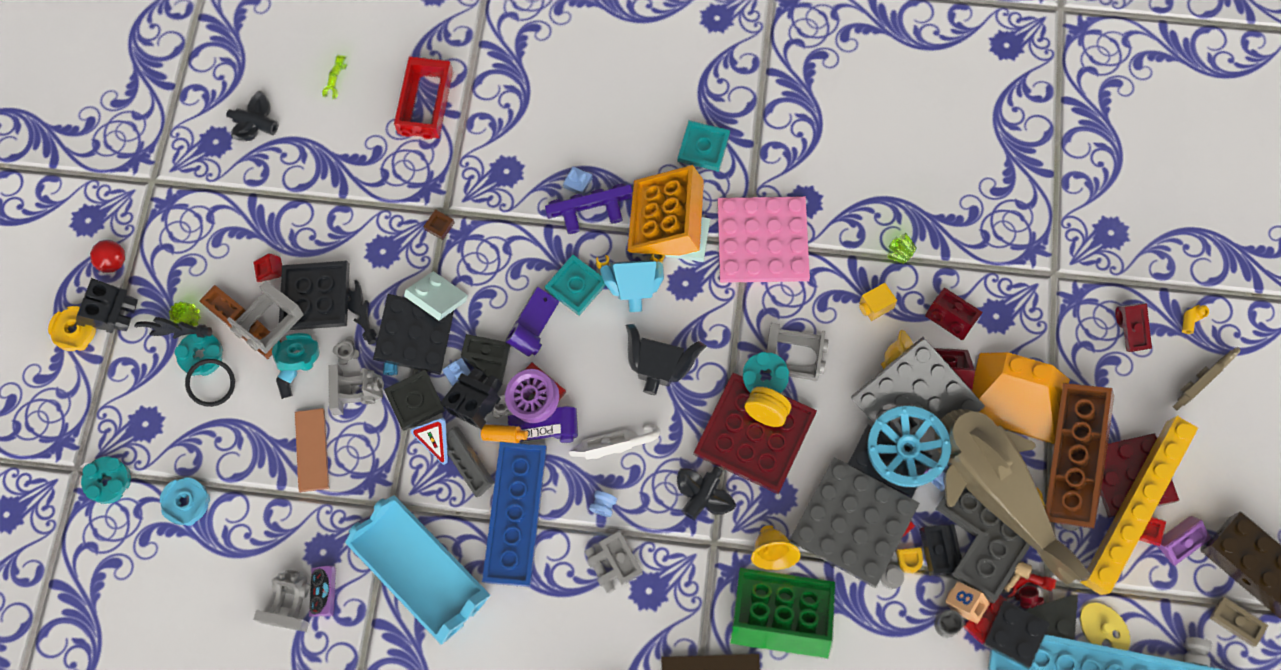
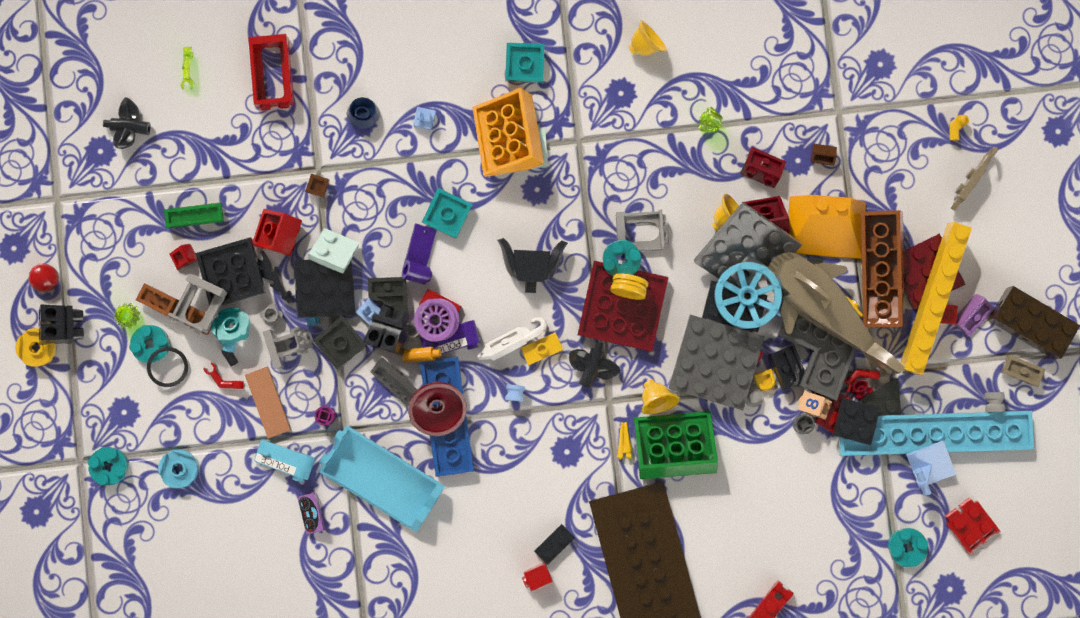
camera: 15 degrees left, 15 degrees up
black piece [134,317,212,339] -> none
light grey tile [253,570,310,632] -> none
piece [411,418,448,465] -> none
dark purple plate [545,184,633,235] -> none
light grey plate [584,531,643,594] -> none
medium azure torso [596,254,665,312] -> none
bright pink plate [718,197,810,283] -> none
yellow brick [859,283,897,321] -> none
tan hand [1004,562,1032,592] -> none
light yellow piece [1079,603,1130,651] -> none
dark red plate [1115,303,1152,352] -> none
none -> green plate [164,202,224,229]
none -> red arm [203,363,244,389]
none -> red slope [253,209,302,256]
none -> medium azure door [254,439,315,483]
none -> magenta wheel [314,406,336,426]
none -> dark blue hat [346,97,380,129]
none -> dark red dish [408,382,467,436]
none -> yellow plate [521,332,563,366]
none -> yellow piece [617,422,632,460]
none -> yellow hat [628,20,667,56]
none -> reddish brown piece [810,143,837,166]

